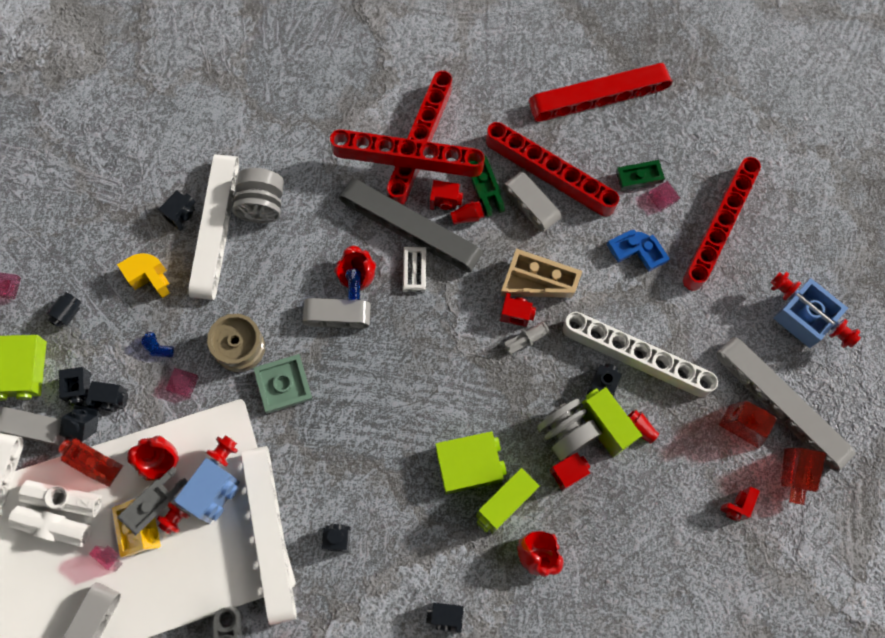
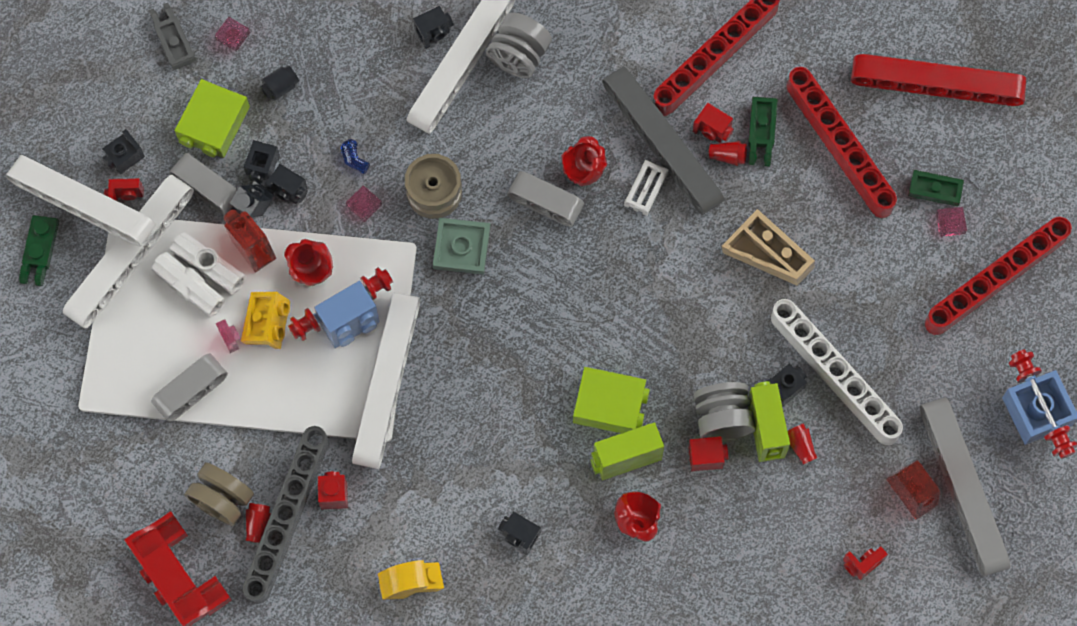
camera: 30 degrees right, 0 degrees up
yellow brick [117,253,170,298] -> none
dark grey hinge [117,467,188,536] -> none
black brick [321,524,351,552] -> none
red beam [330,129,484,177] -> none
clear blue arm [345,268,362,300] -> none
red brick [500,293,536,327] -> none
light grey beam [503,172,561,232] -> none
light grey axle [504,321,550,354] -> none
blue plate [606,229,670,272] -> none
clear red torso [781,448,826,505] -> none

